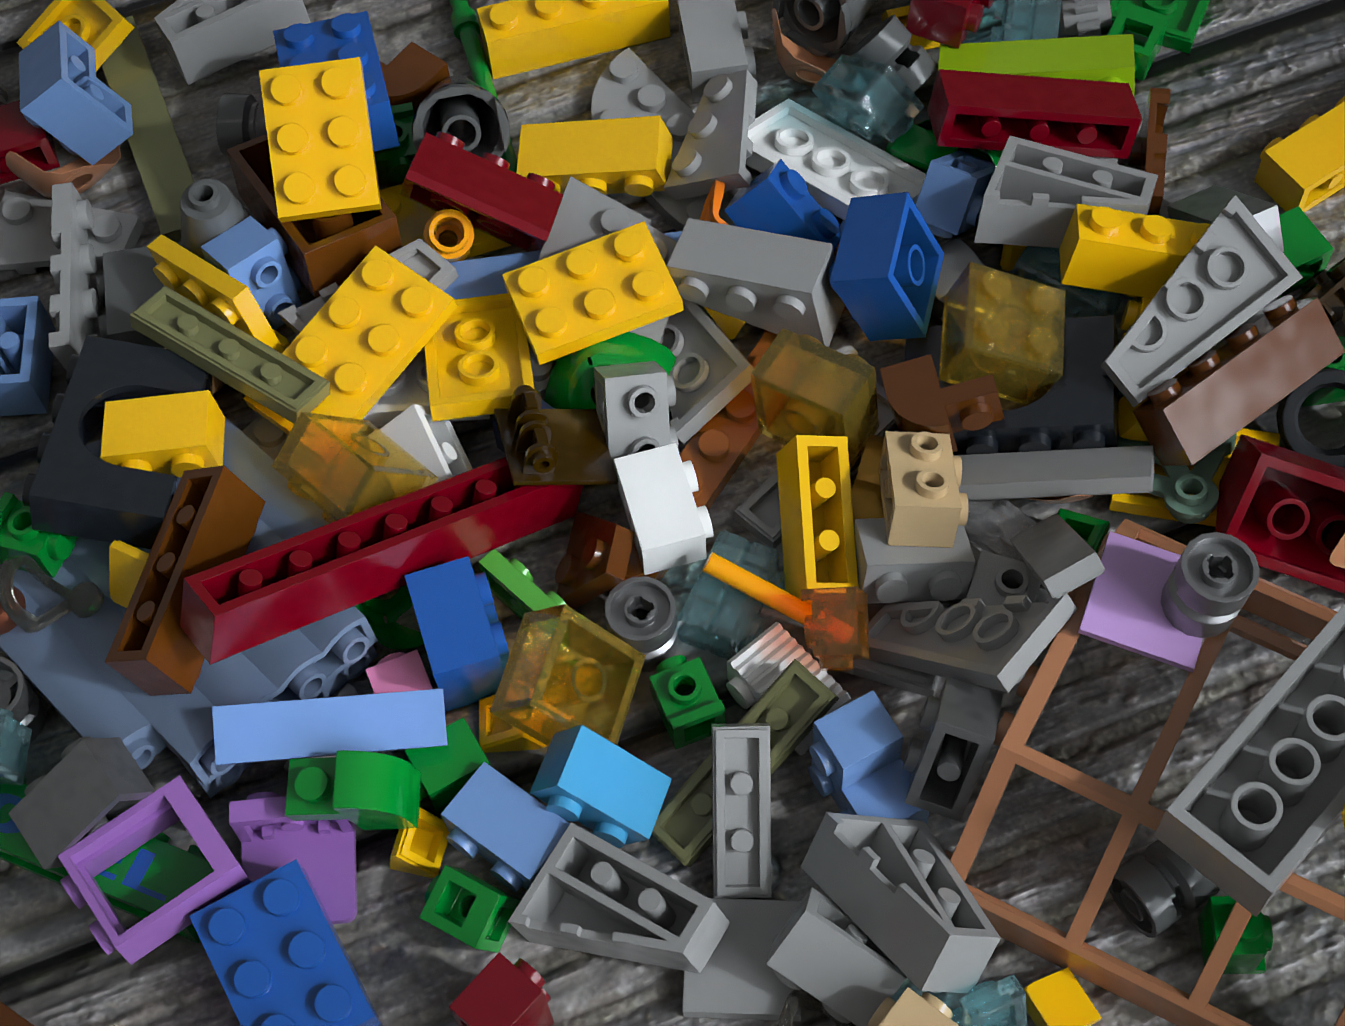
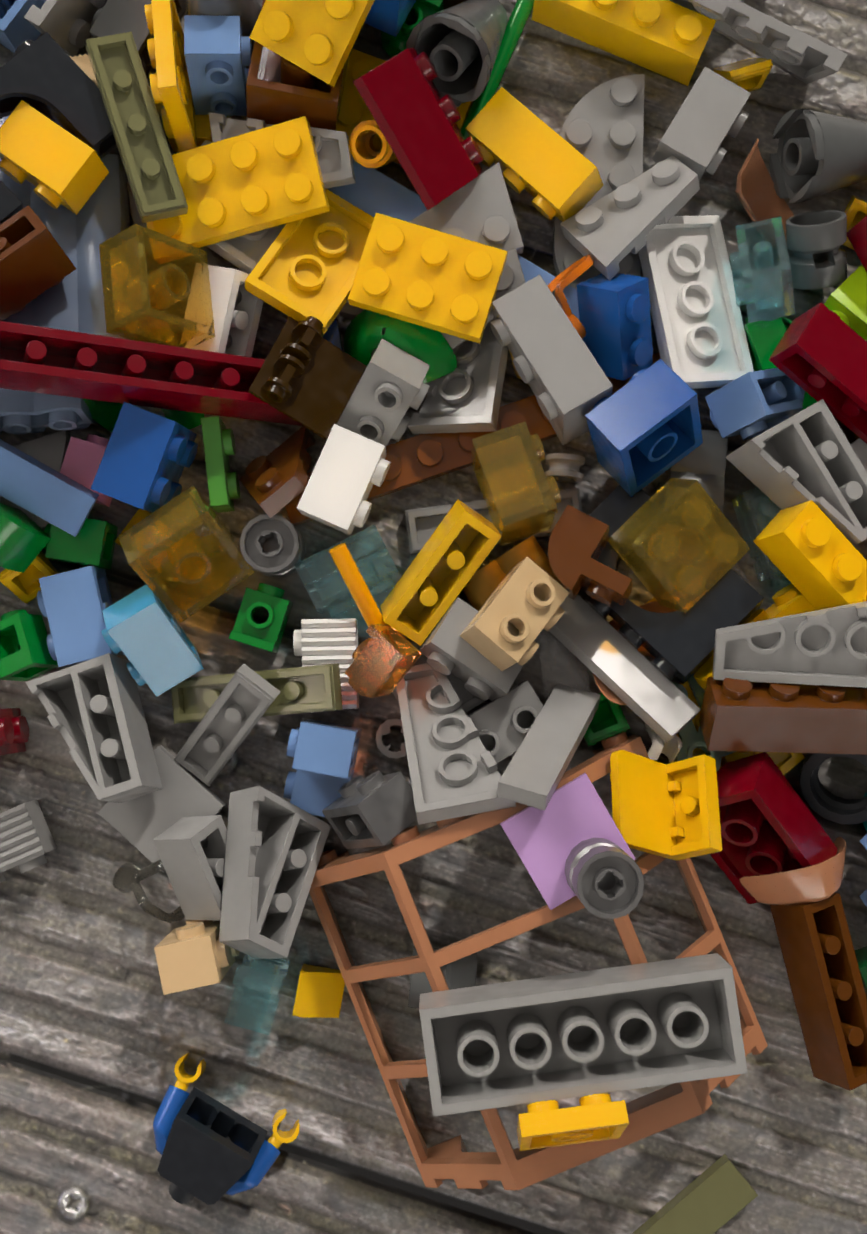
camera: 35 degrees right, 25 degrees up
none -> light grey bush [376,718,407,759]
none -> yellow bracket [610,750,722,861]
none -> white hand [644,723,682,763]

